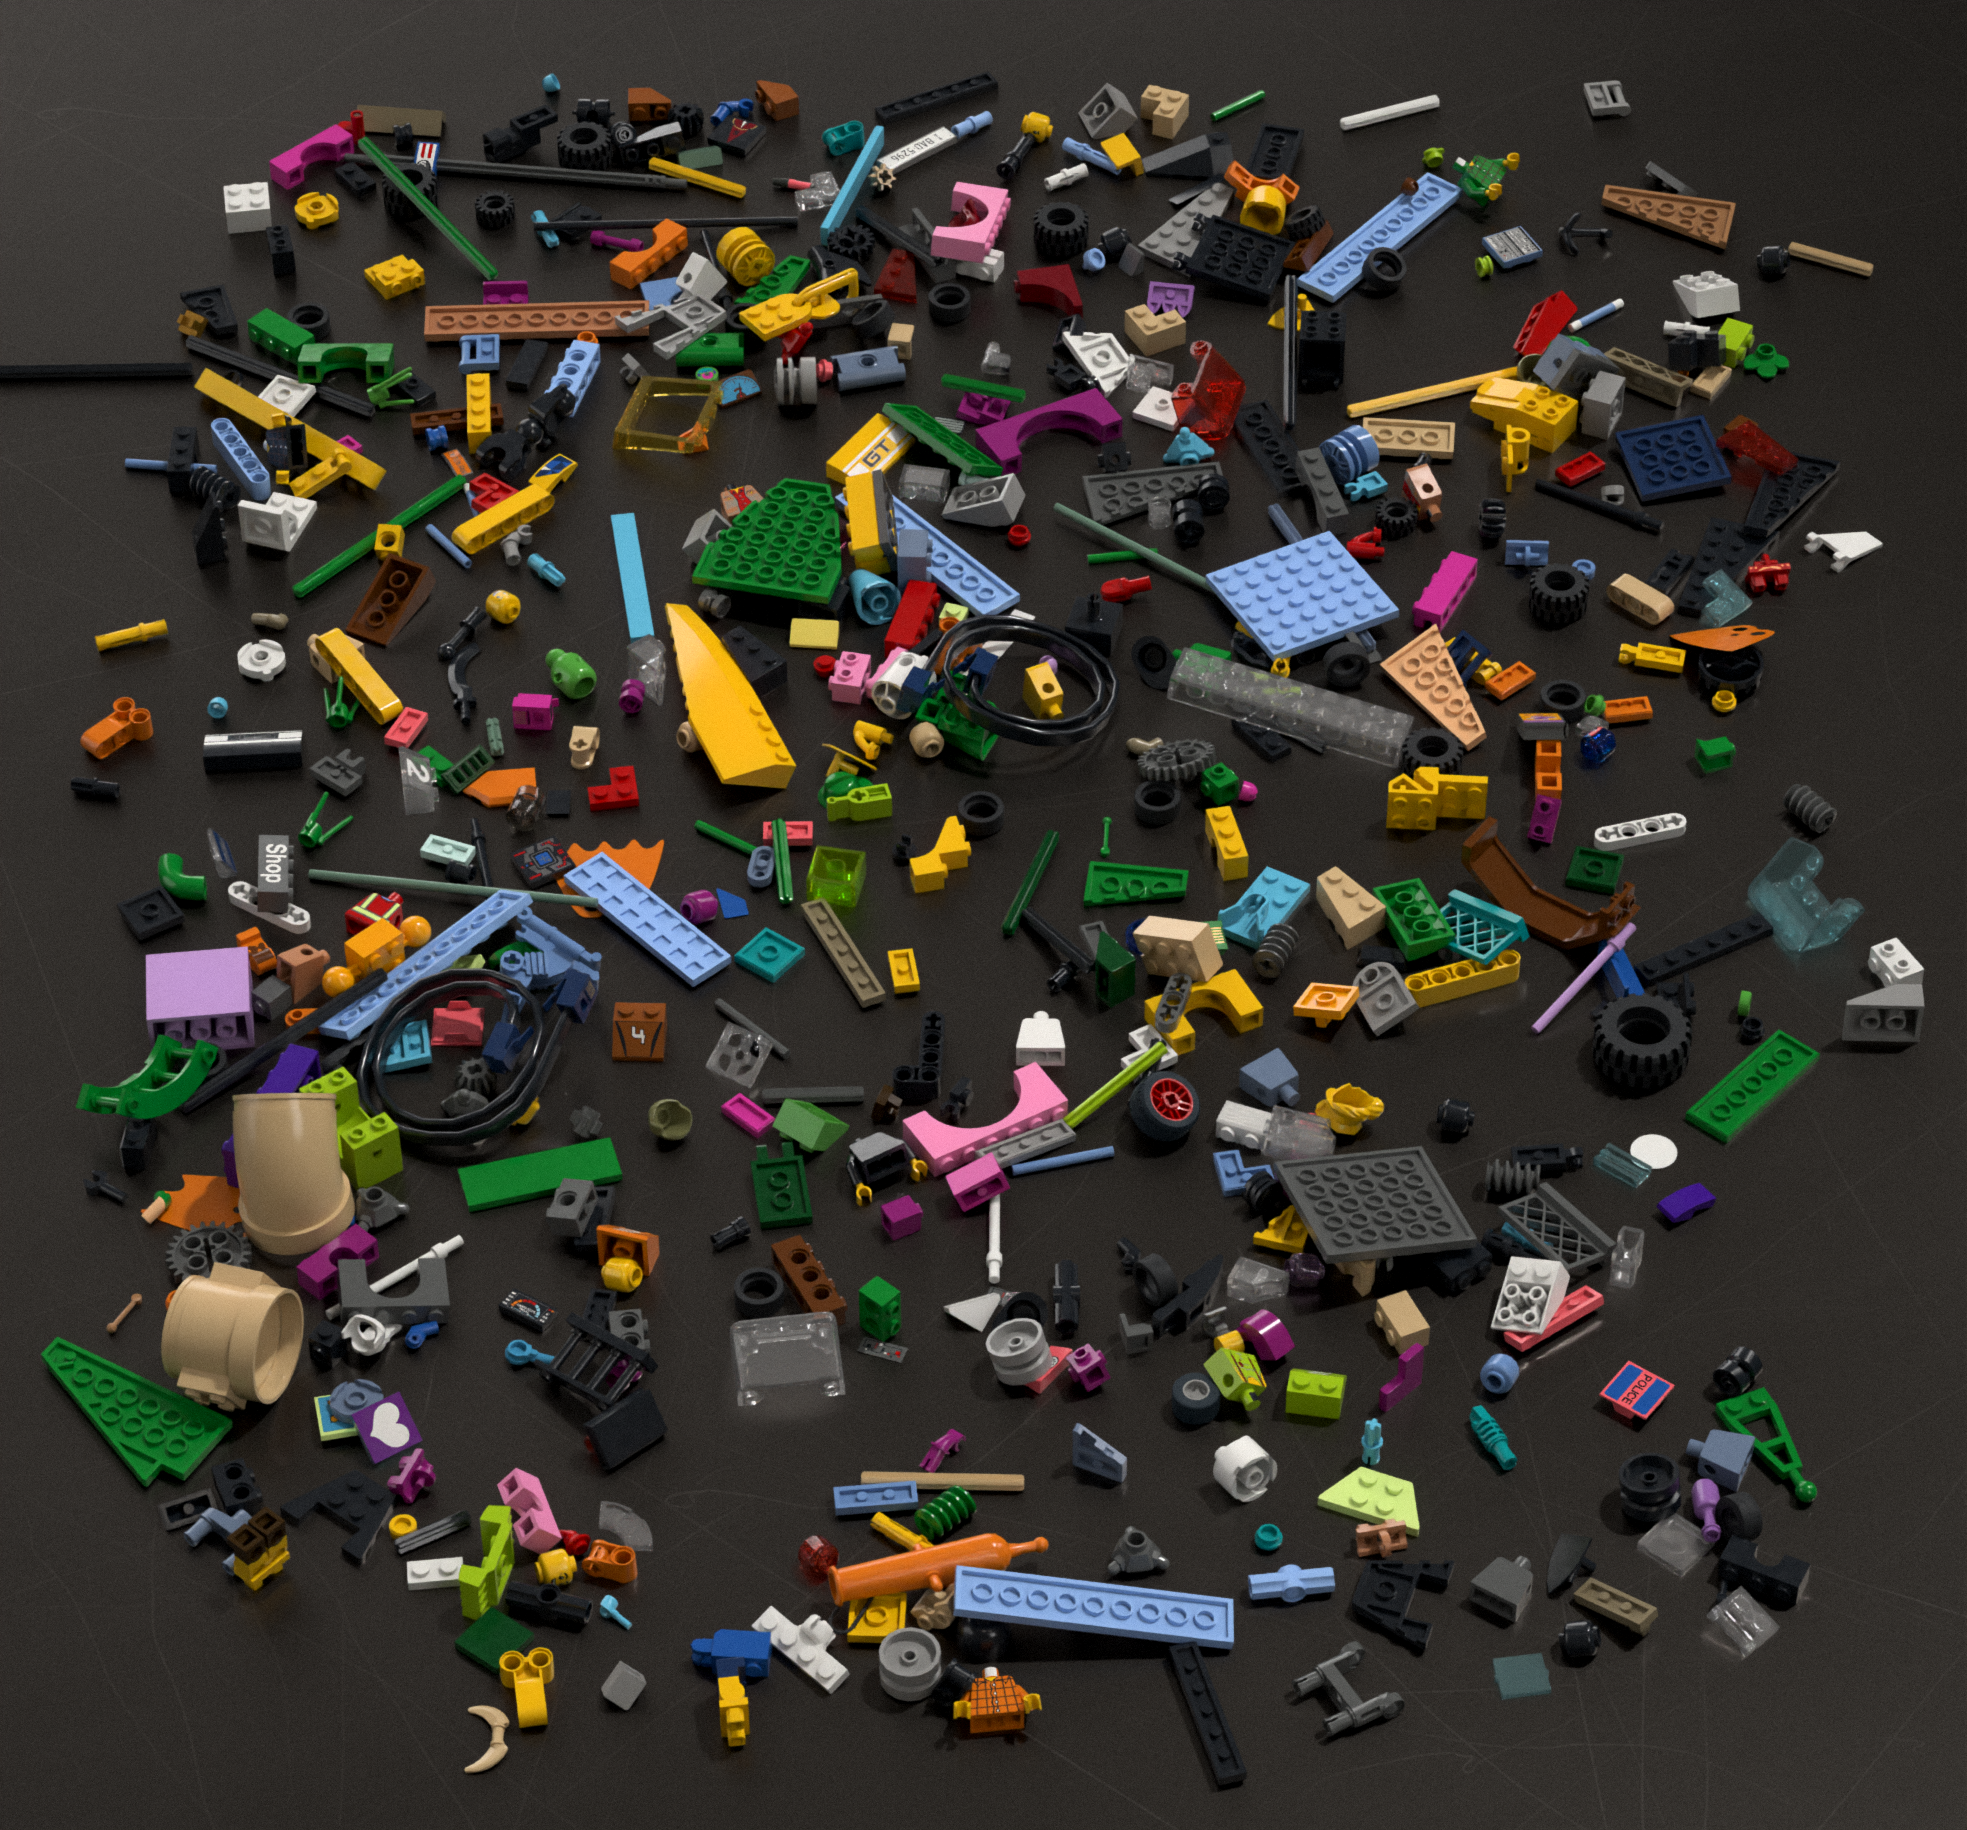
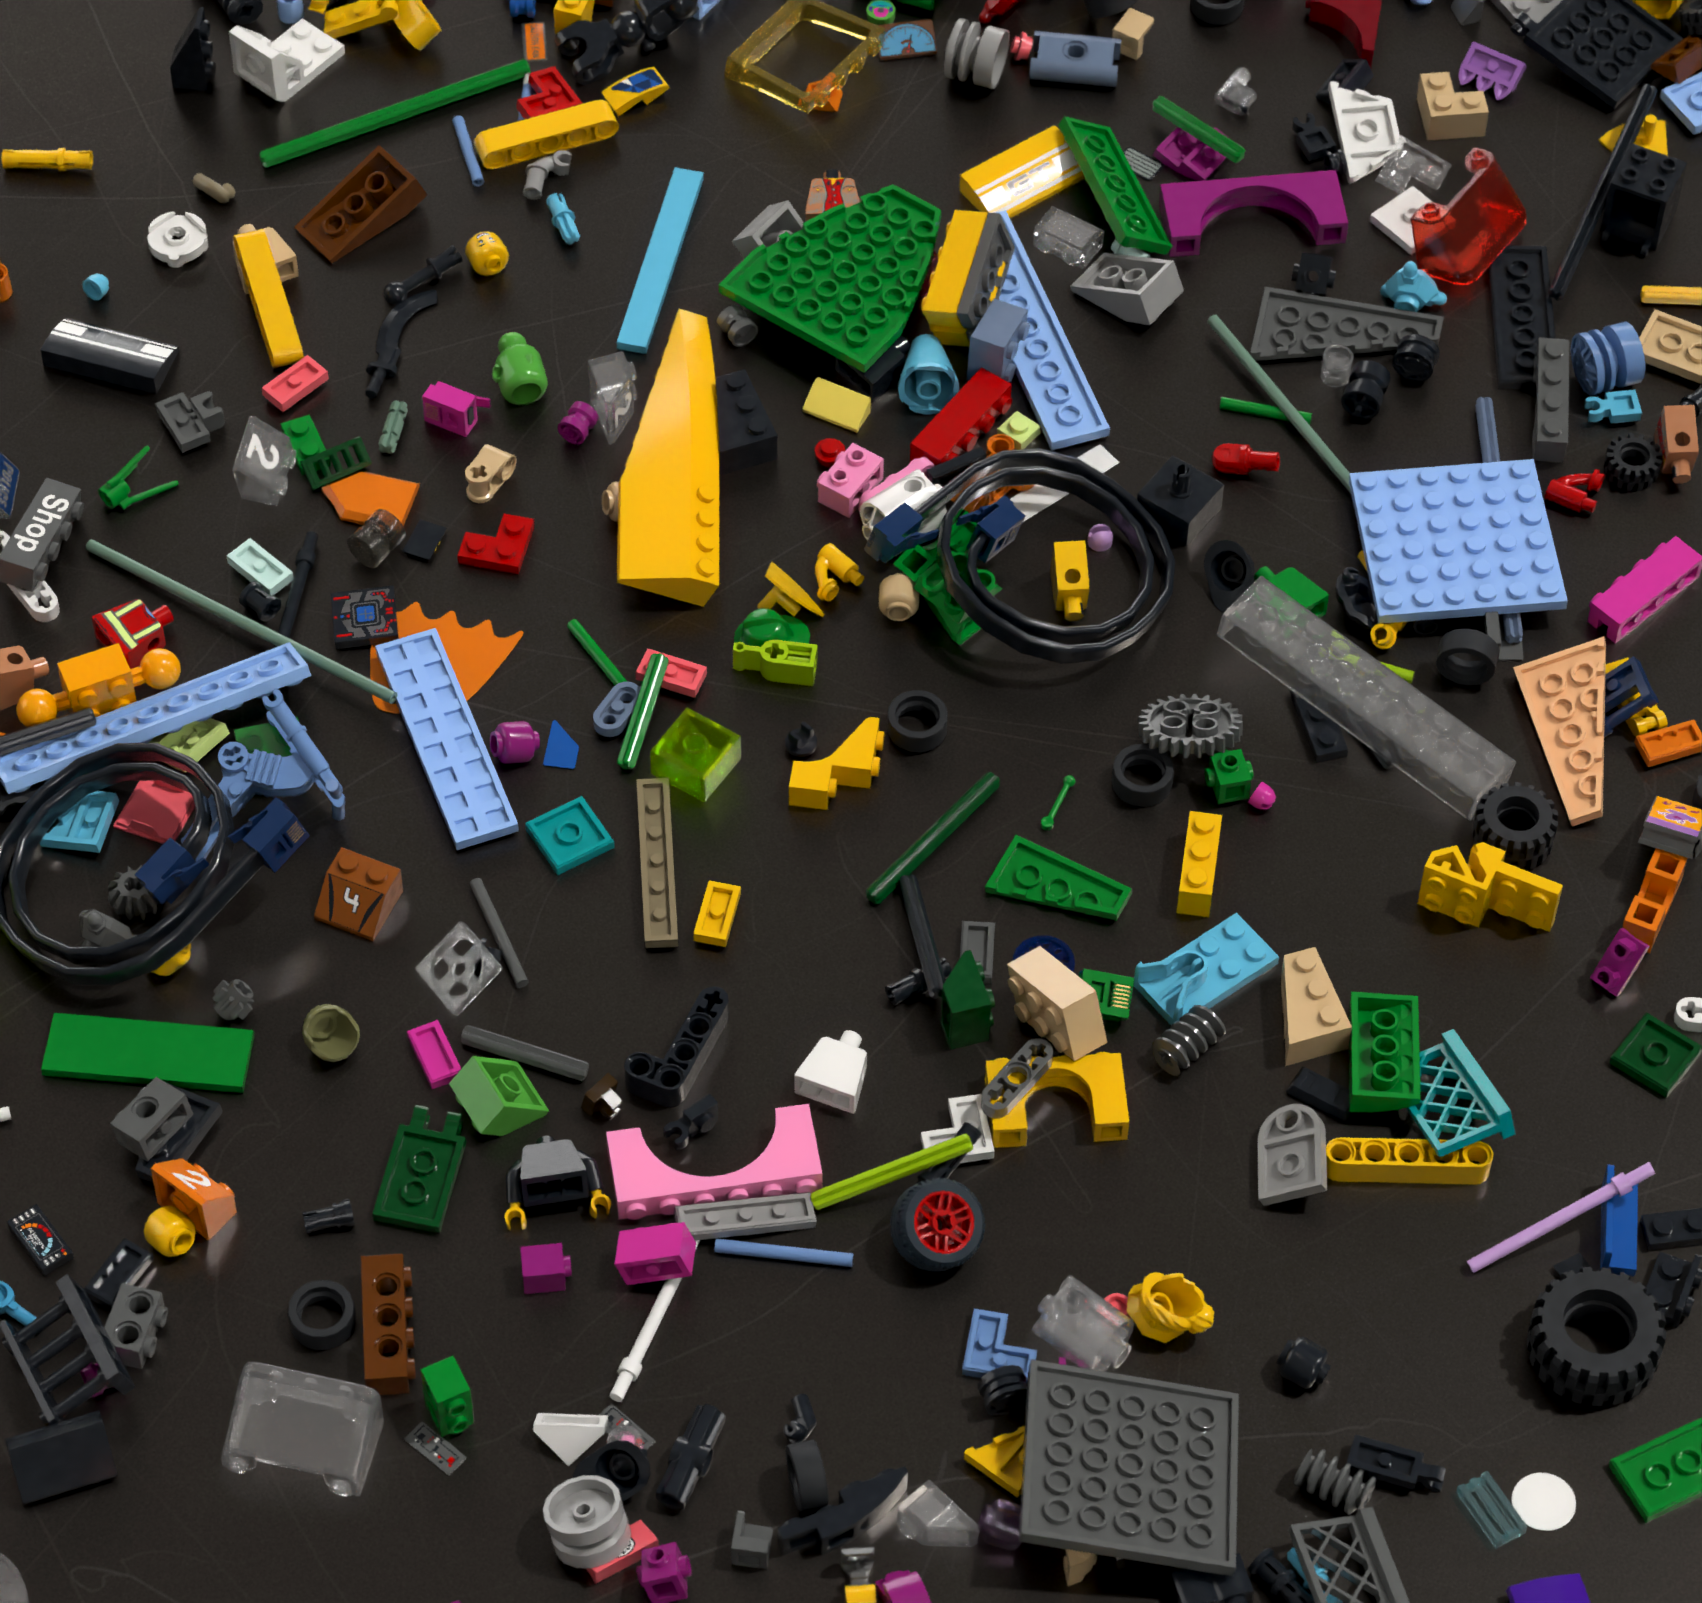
camera: 20 degrees right, 10 degrees up
green plant [324,676,361,728] -> none
yellow brick [374,524,405,561] -> none
red plate [1008,525,1031,546] -> none
dark tan arm [1126,737,1164,756] -> none
white brick [1216,1100,1276,1151] -> none
sand blue torso [1239,1048,1300,1107] -> none
light orange hinge [1293,983,1360,1028] -> none
reddish brown panel [1461,816,1642,950] -> none

